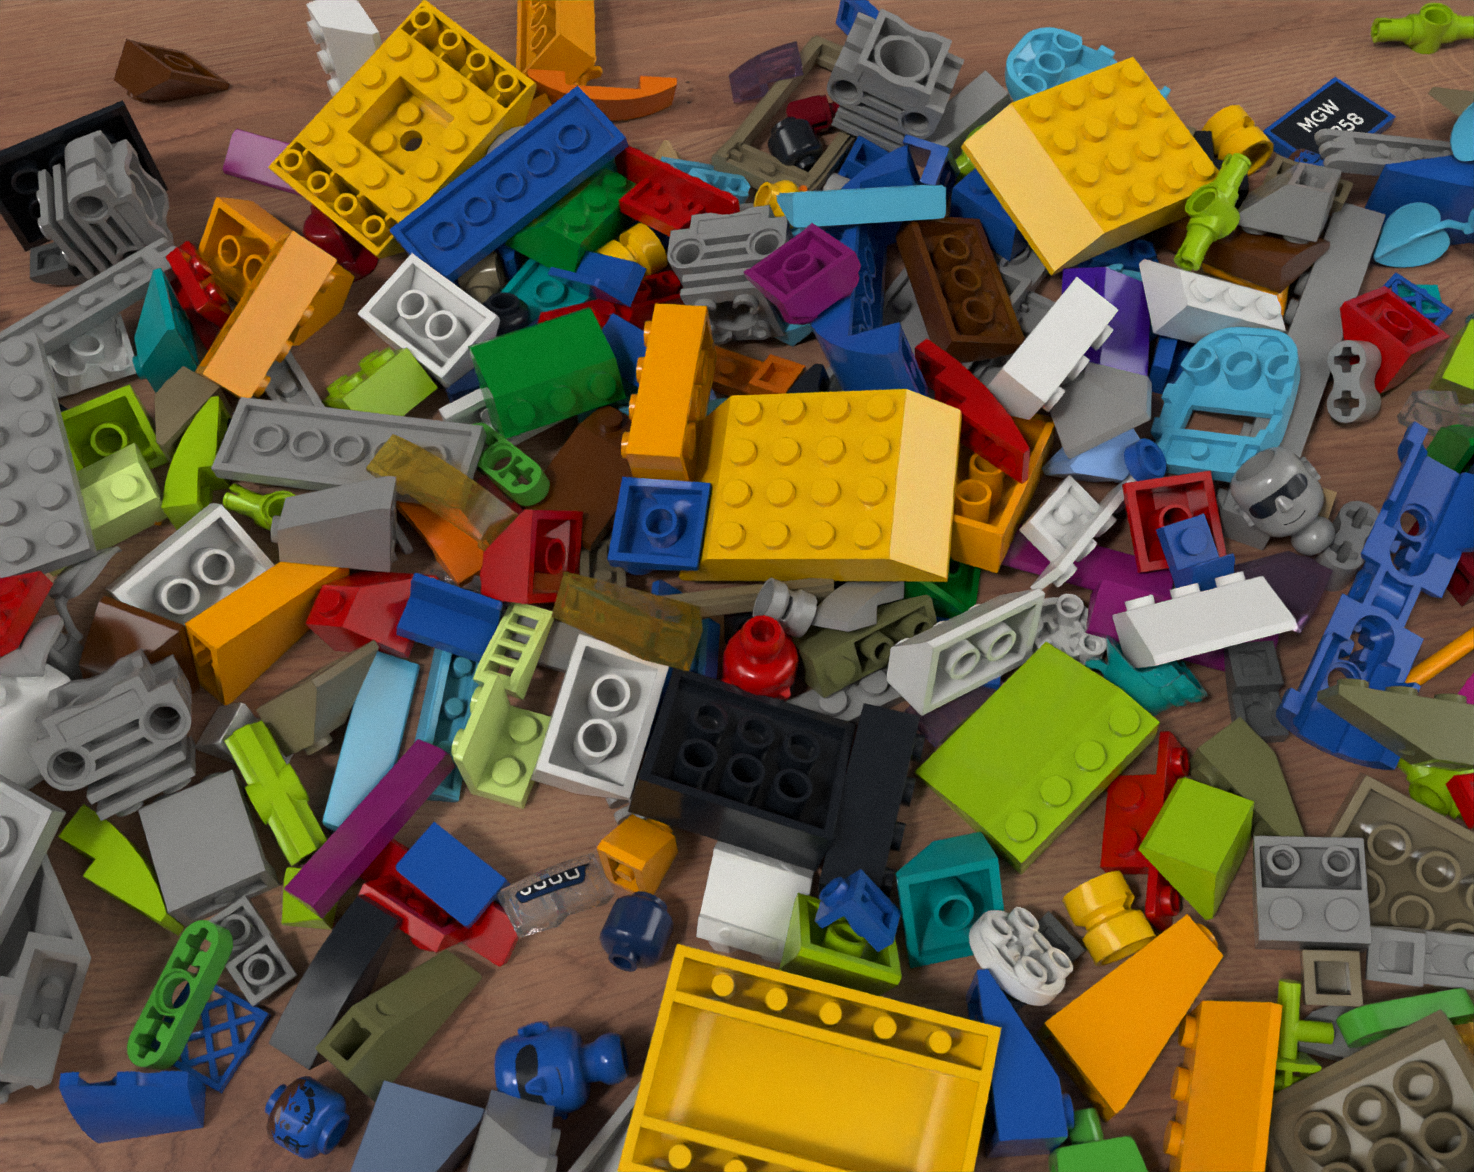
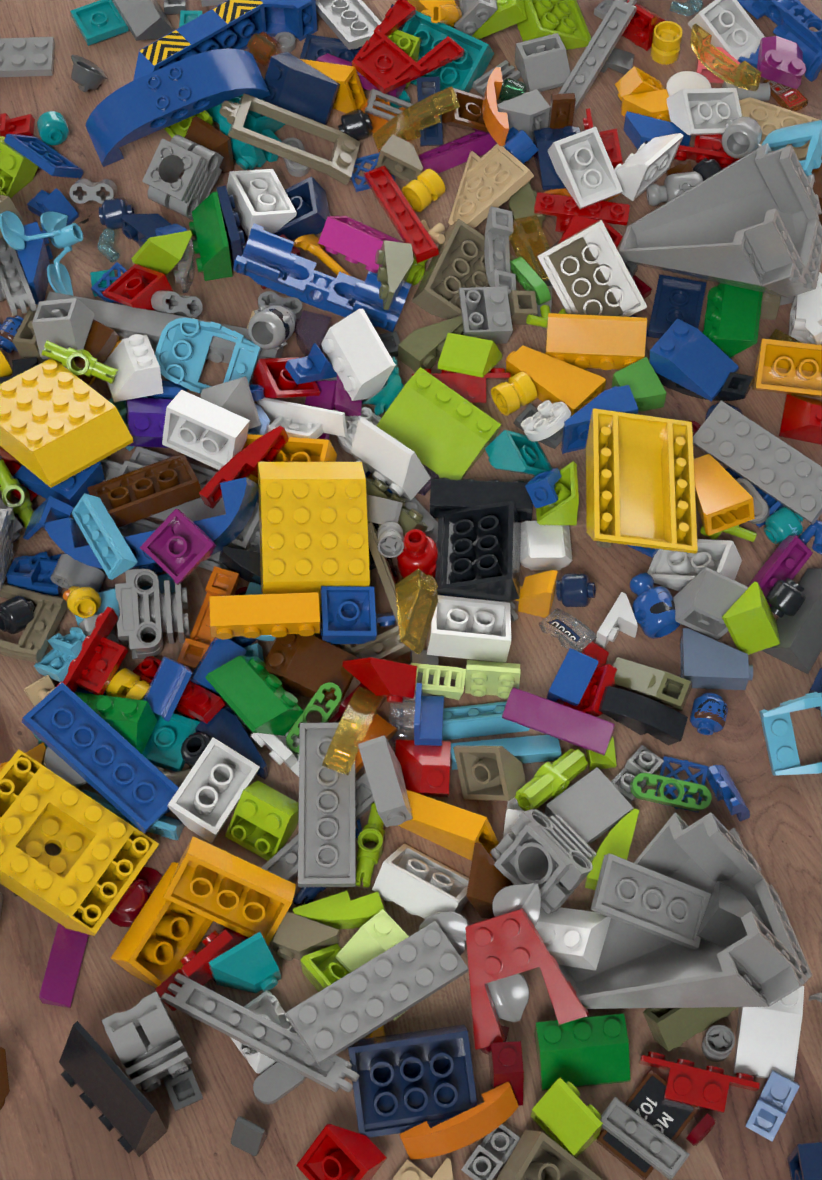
camera: 105 degrees left, 0 degrees up
none -> white slope [595,592,638,649]

